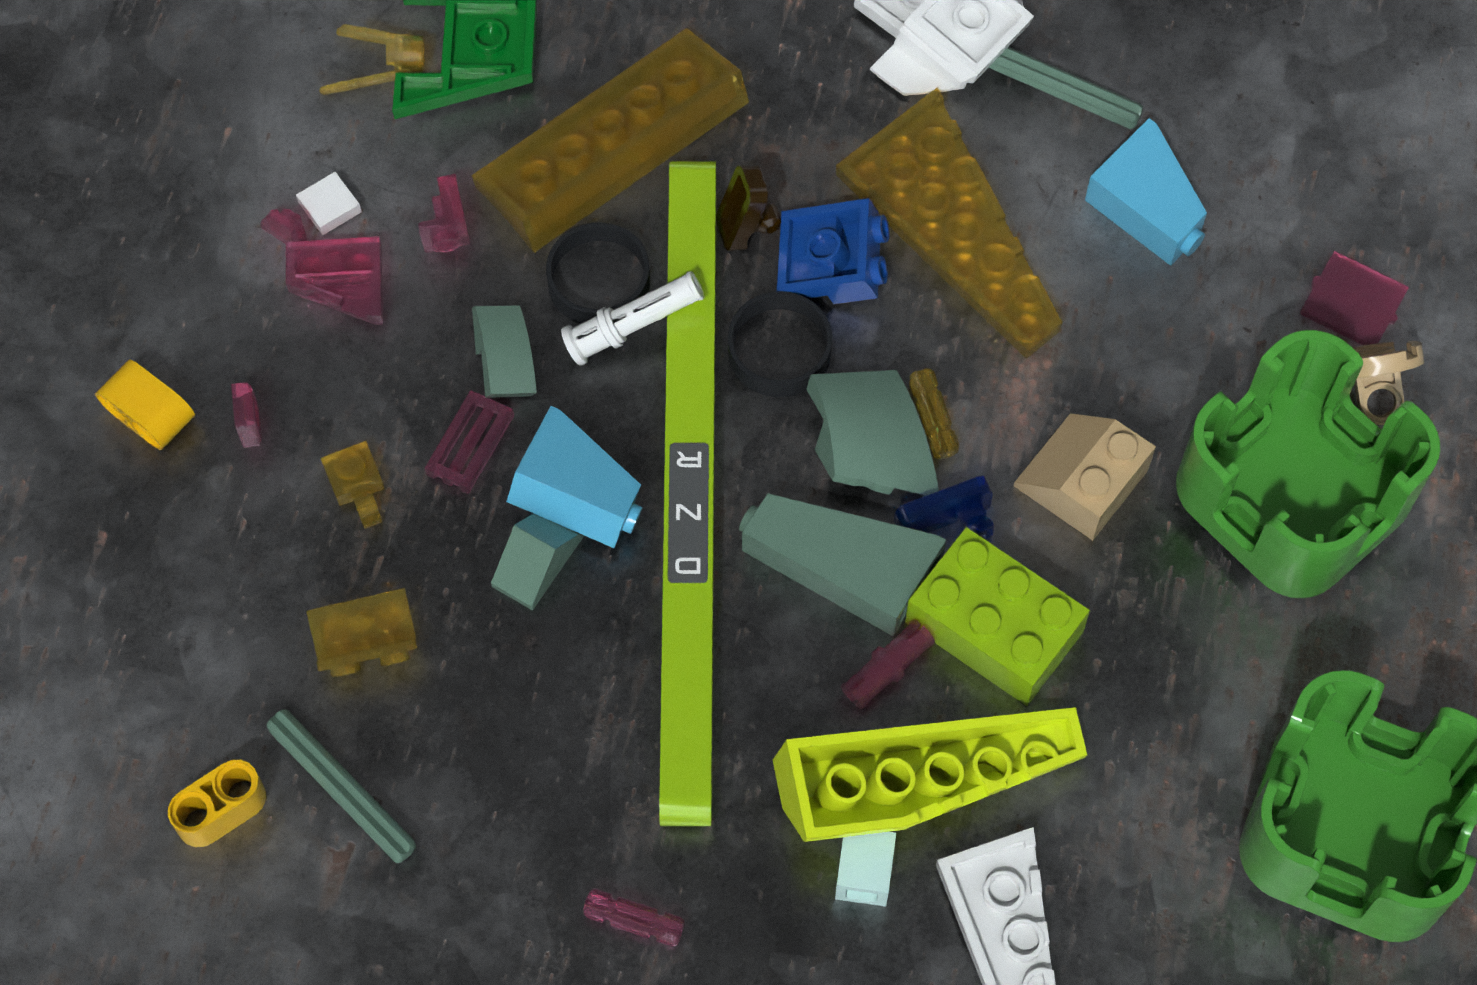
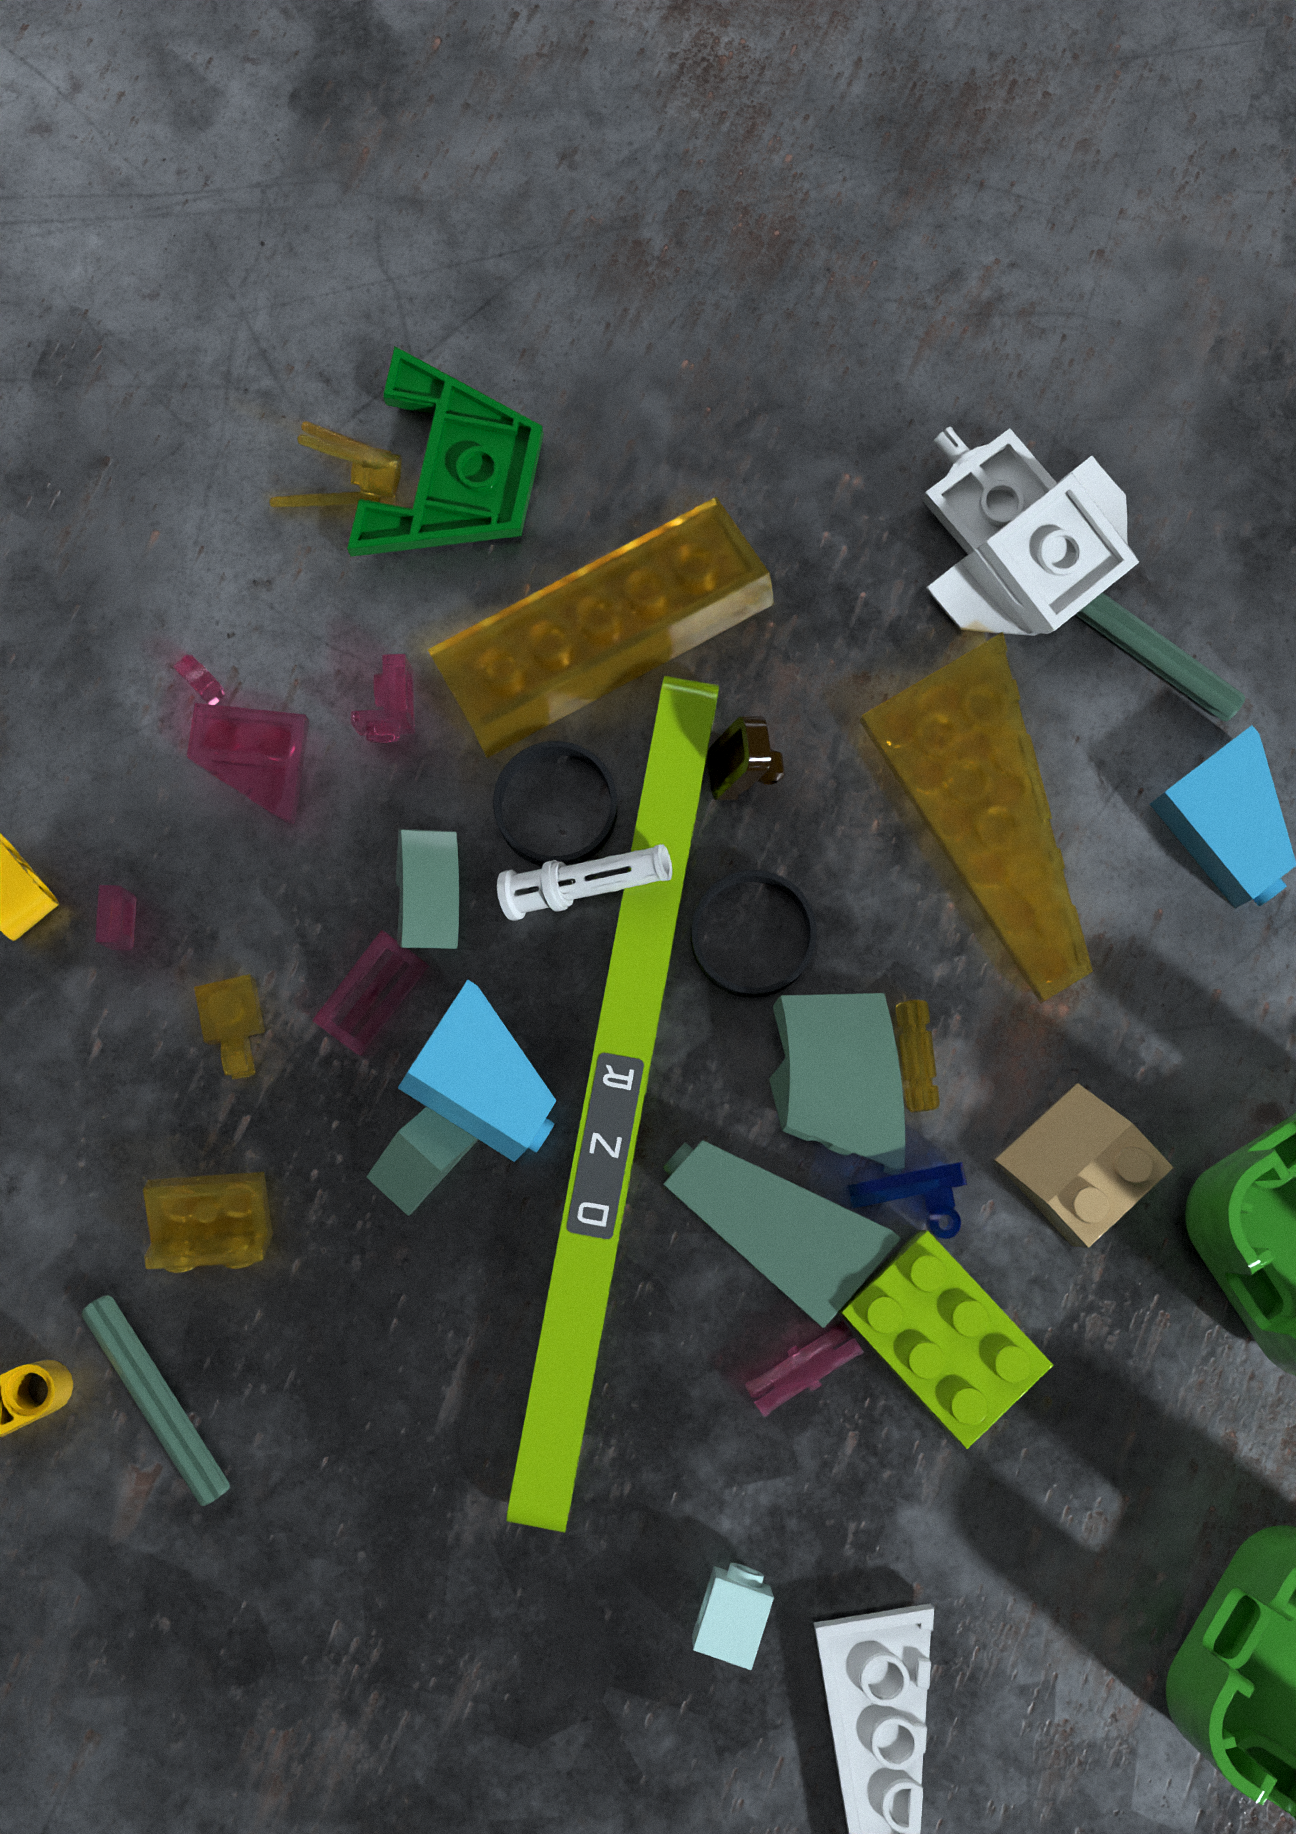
camera: 10 degrees right, 15 degrees up
white tile [296,172,362,236] -> none
clear pink axle [583,889,684,947] -> none
neon yellow wedge [773,707,1088,842] -> none
blue plate [777,198,890,304] -> none

